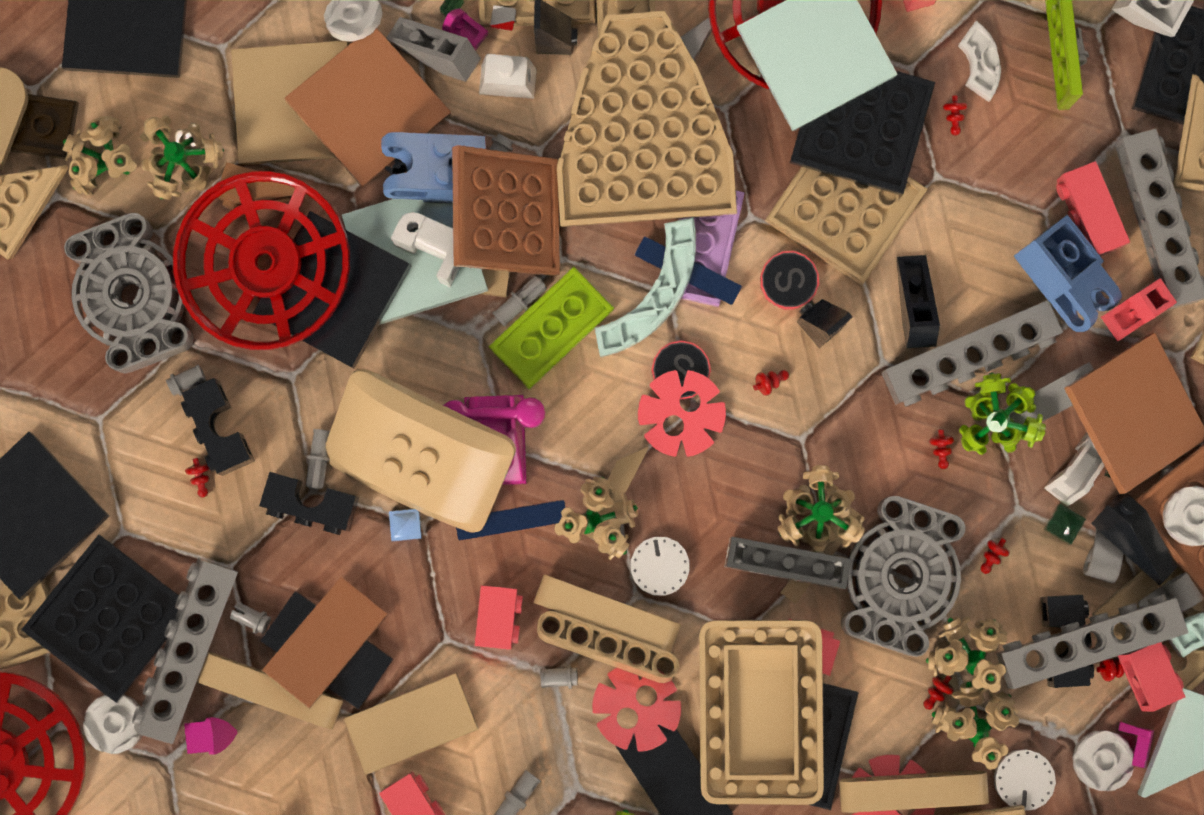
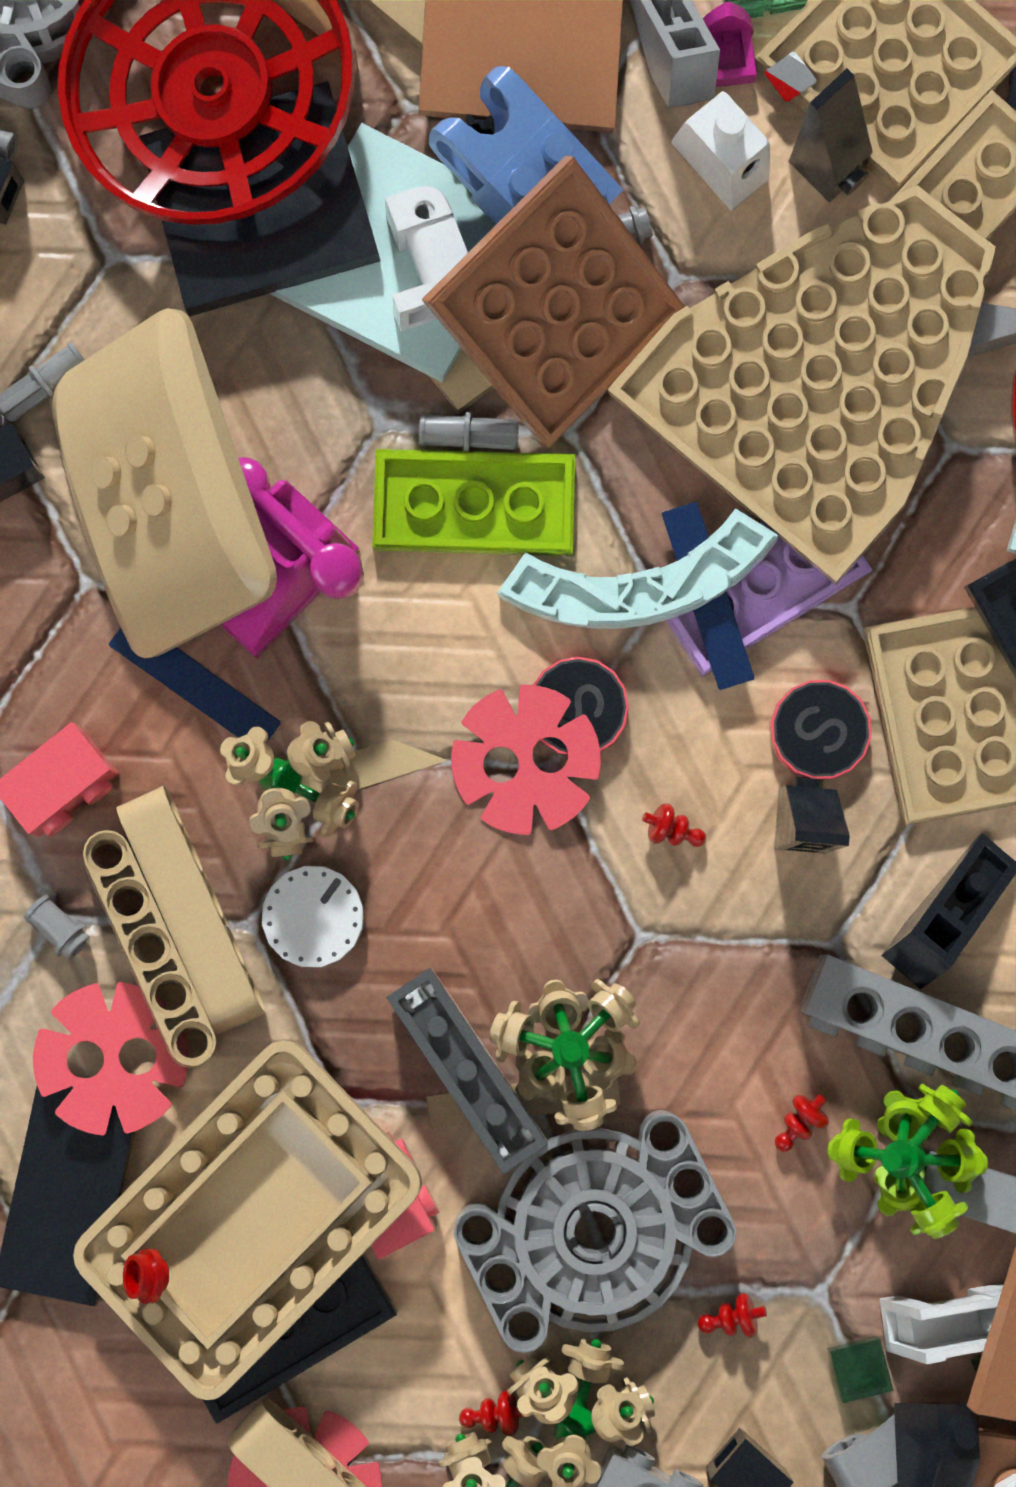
camera: 45 degrees right, 0 degrees up
light blue tile [389,509,422,542] -> none
none -> red plate [123,1248,169,1304]

